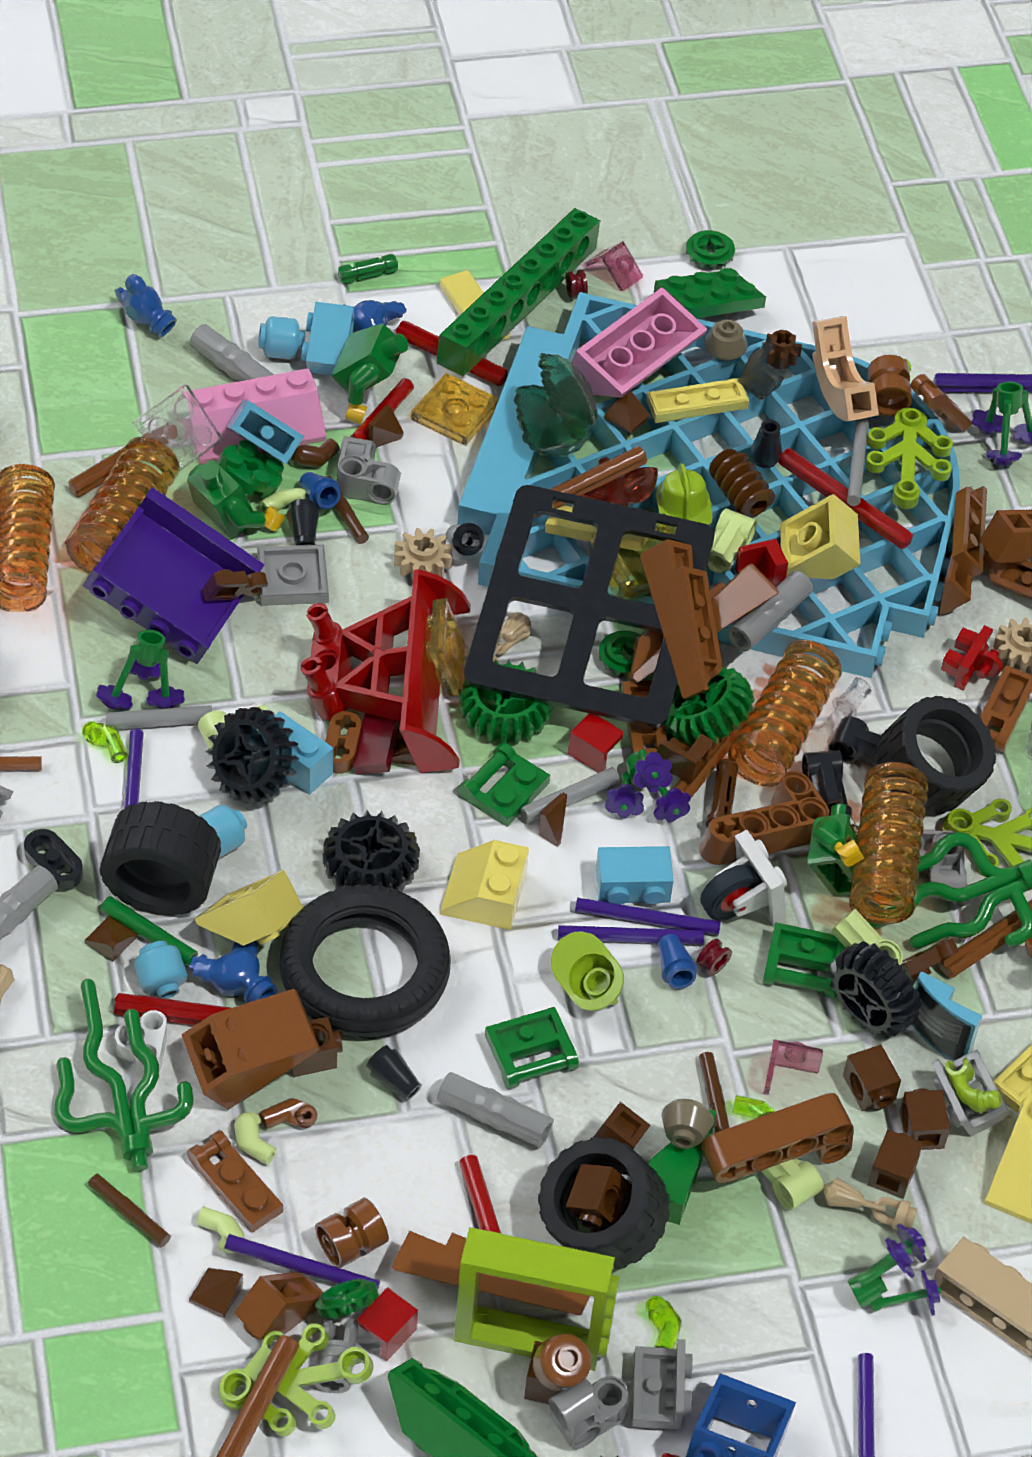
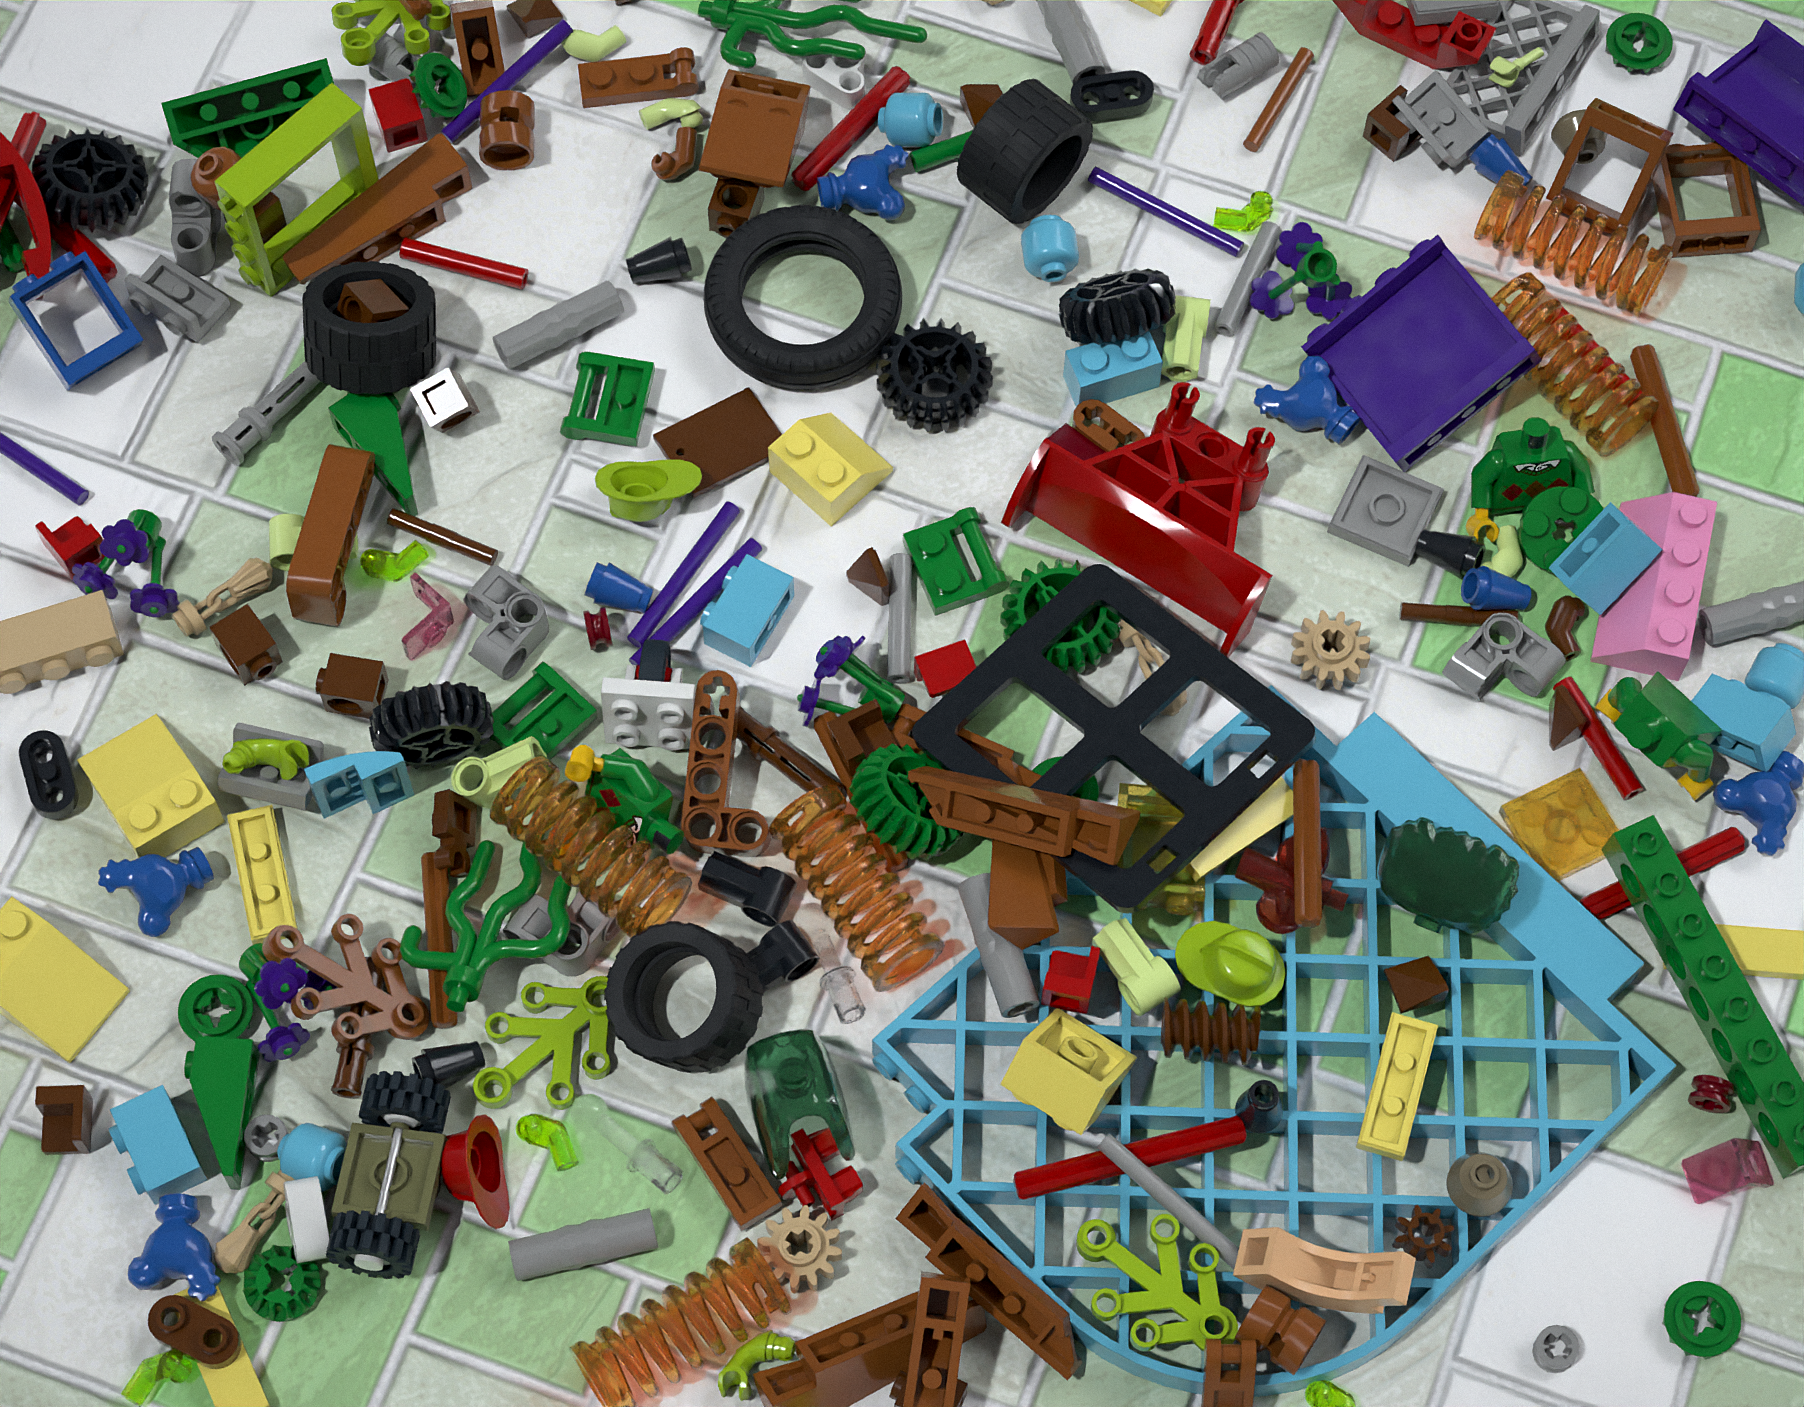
camera: 125 degrees right, 15 degrees up
clear plate [132,385,224,477] -> none
light yellow slope [194,869,303,946] -> none
reddish brown plate [202,569,268,601] -> none
clear yellow plate [426,598,465,696] -> none
black cone [446,523,484,556] -> none
bright pink slope [567,288,708,398] -> none
clear neon green arm [645,1295,682,1349] -> none
green plate [653,268,766,318] -> none
dark tan cone [661,1099,714,1149] -> none
clear smoke panel [737,342,784,401] -> none
reddish brown brick [899,1088,950,1150] -> none
none -> red panel [35,516,105,580]
none -> light grey pin [212,361,321,466]
none -> light grey piece [463,565,549,680]
none -> reddish brown container [653,387,782,498]
none -> clear green animal [744,1029,855,1180]
none -> blue animal [1253,356,1361,445]
none -> light grey bush [1532,1325,1580,1374]

